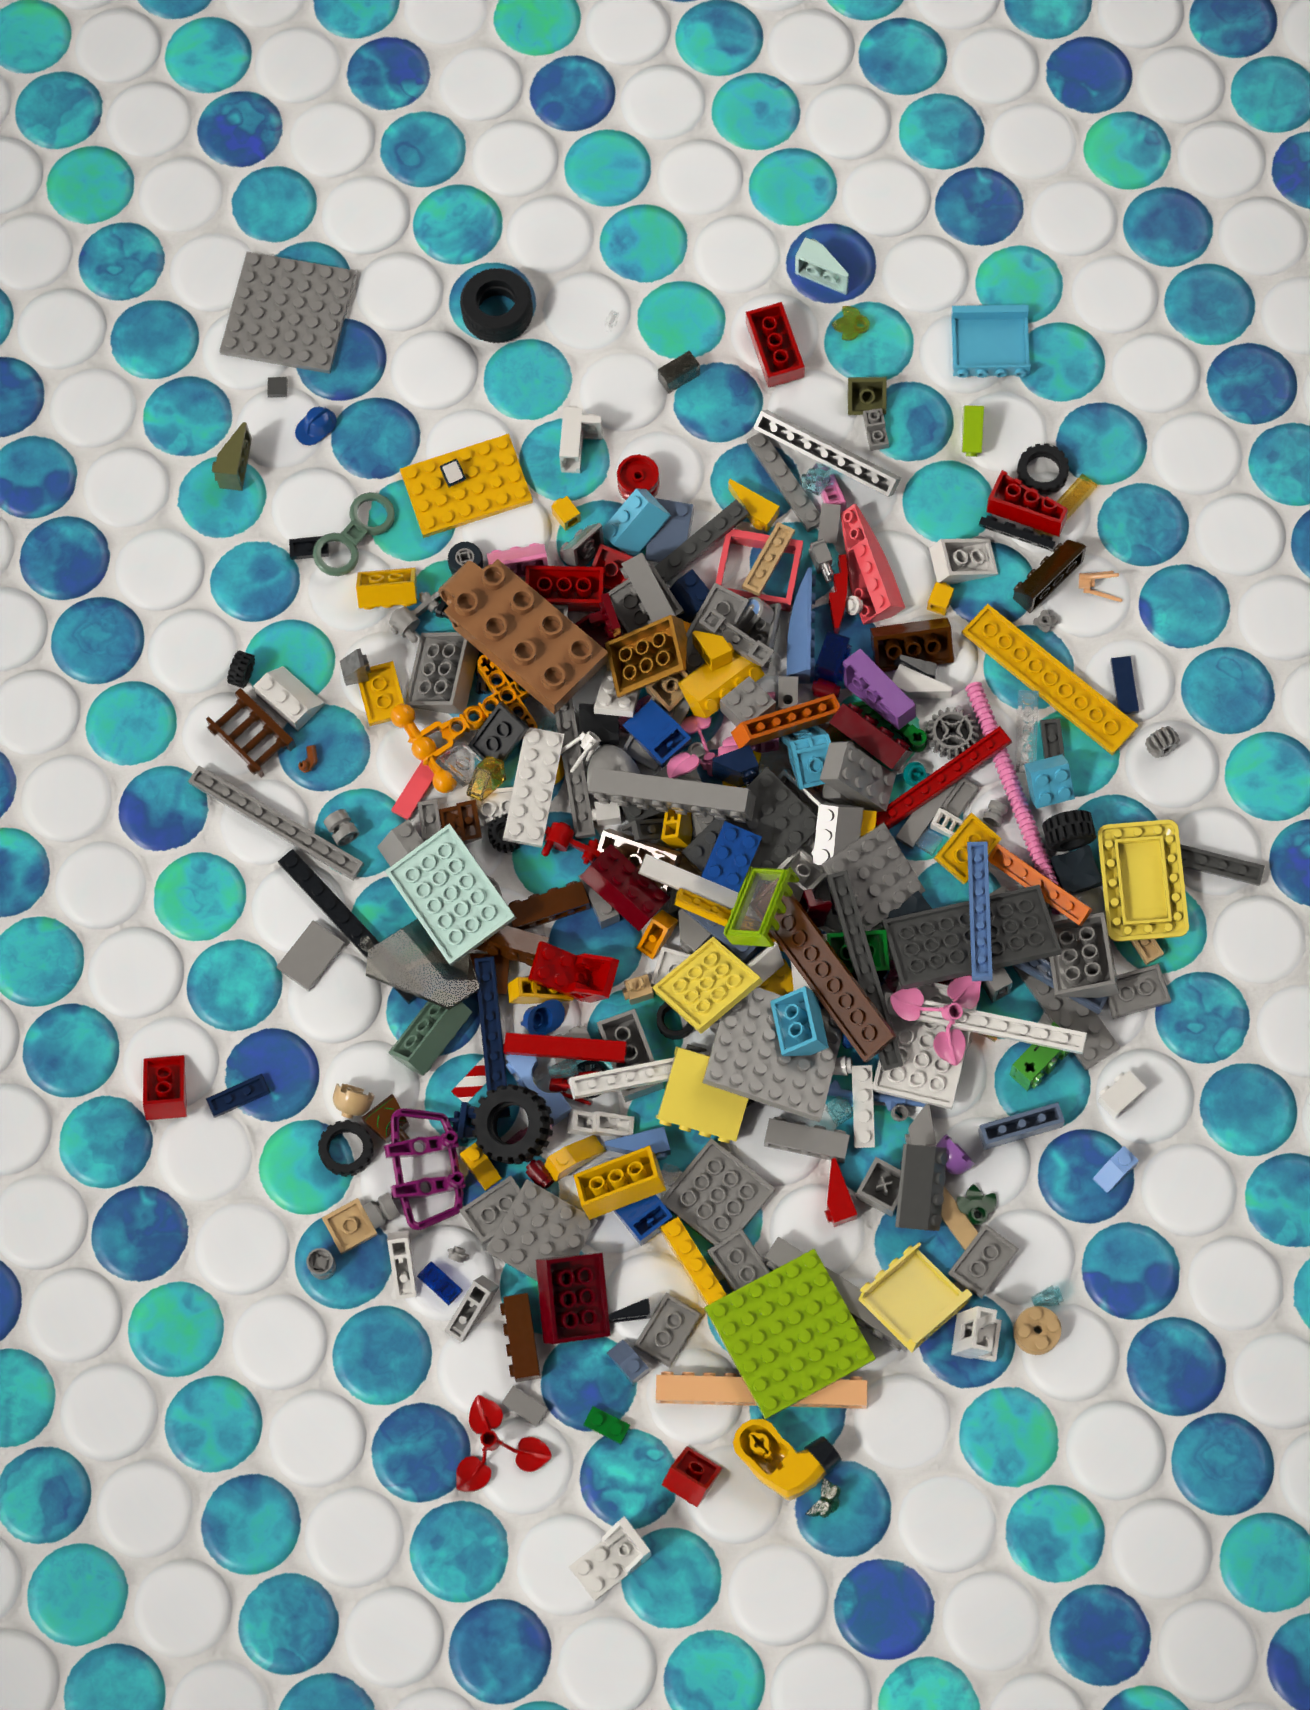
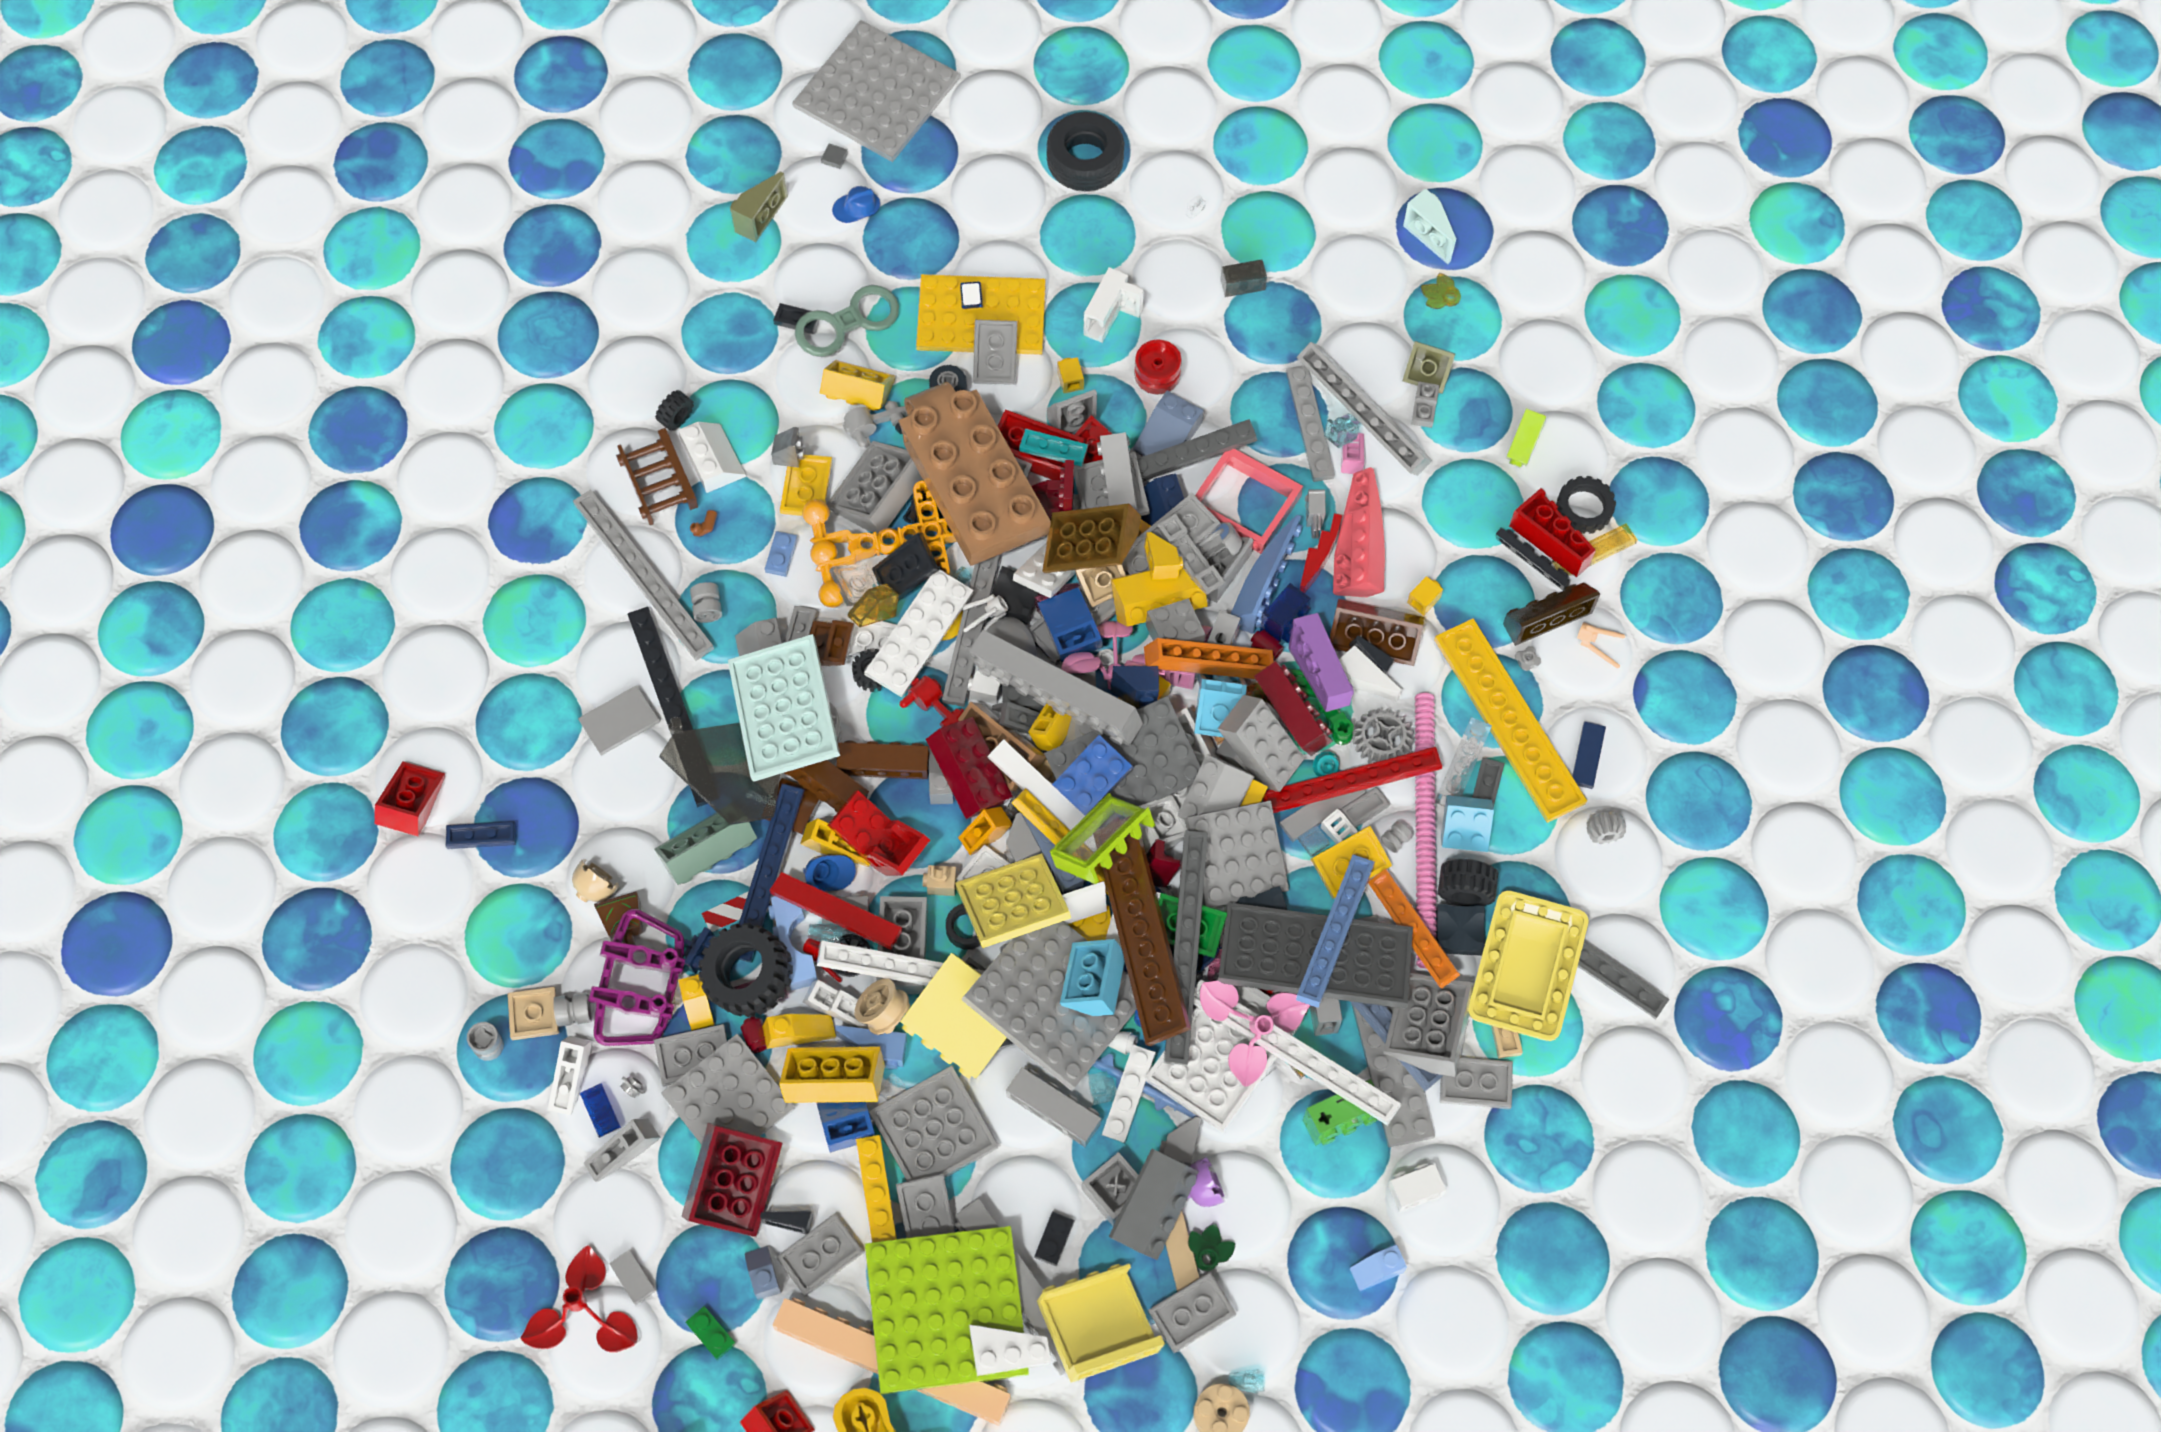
camera: 15 degrees right, 5 degrees down
black tyre [318,1120,374,1177] -> none
coral tile [391,747,449,820] -> none
bright pink slope [487,543,548,577] -> none
reddish brown brick [500,1293,541,1382] -> none
medium azure slope [603,488,672,557] -> none
yellow slope [728,479,780,532] -> none
tan plate [742,522,795,597] -> none
red brick [746,302,805,388] -> none
light grey tile [818,503,841,544] -> none
red slope [824,1158,858,1227] -> none
white plate [845,596,863,615] -> none
light grey hinge [891,1105,909,1122] -> none
white slope [929,538,998,584] -> none
medium azure panel [951,305,1031,378] -> none
white brick [951,1306,1002,1362] -> none
sand blue brick [978,1102,1065,1150] -> none
none -> medium blue plate [765,531,798,577]
none -> tan wheel [854,979,910,1035]
none -> white wing [969,1325,1051,1376]
none -> light grey tile [973,320,1017,385]
none -> teal plate [1020,429,1088,467]
none -> black plate [1034,1211,1075,1267]

